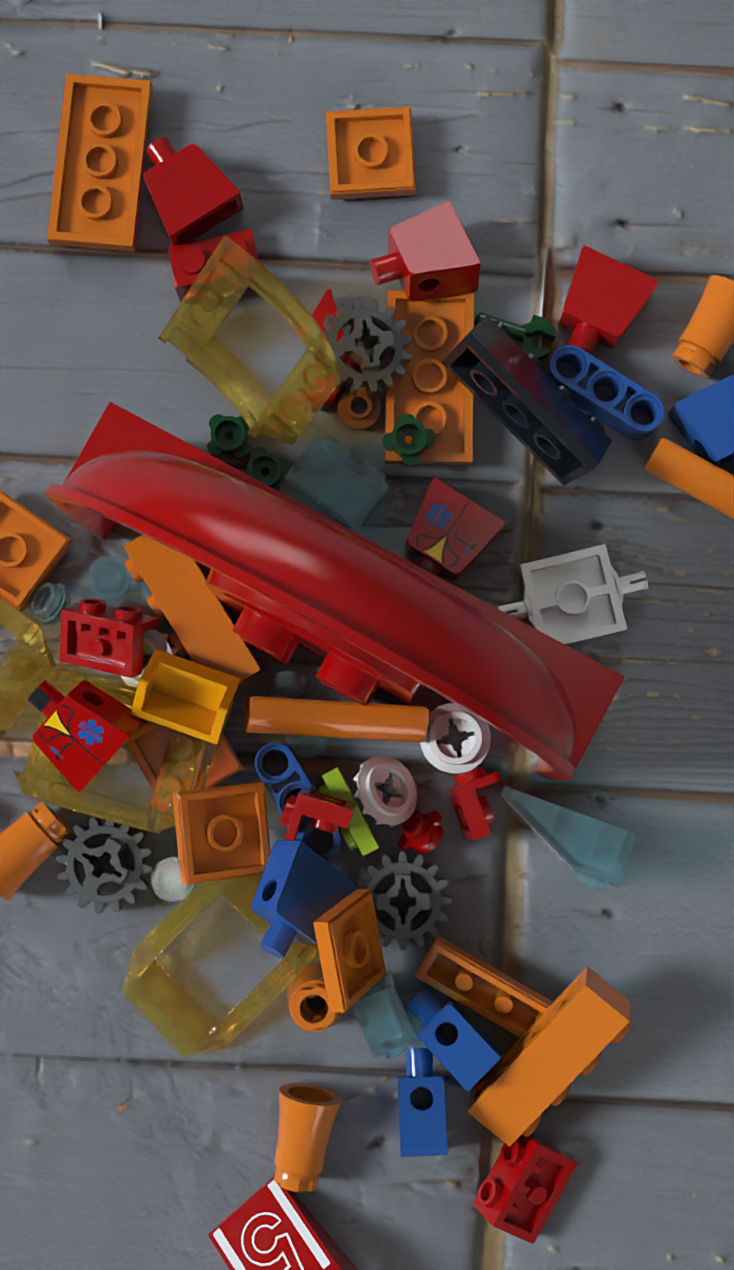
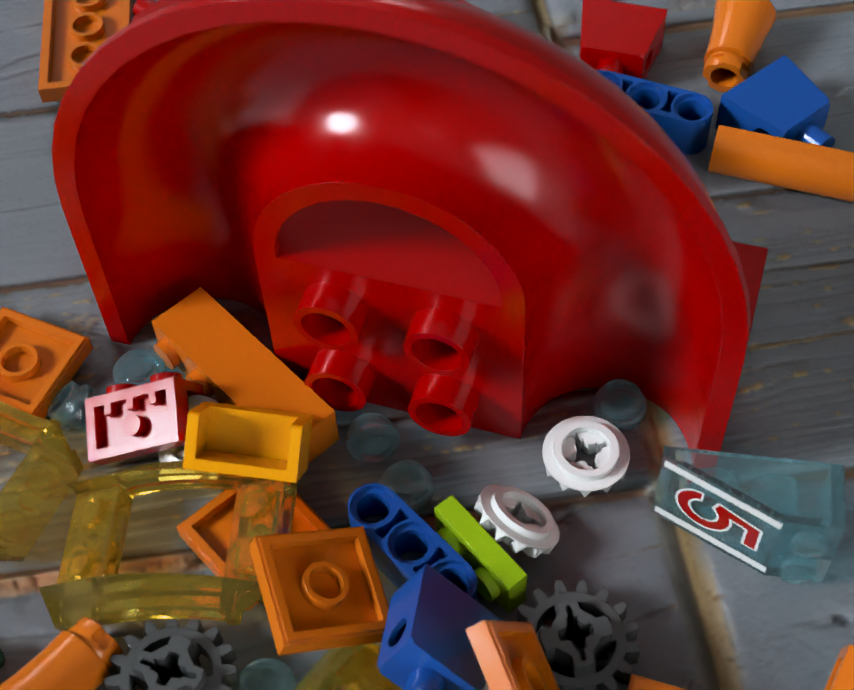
camera: 15 degrees left, 30 degrees down
red torso [27,680,145,793] -> none
orange brick [244,696,429,743] -> none
red bracket [279,787,356,841] -> none
red plate [397,810,443,854] -> none
red bracket [446,767,500,840] -> none

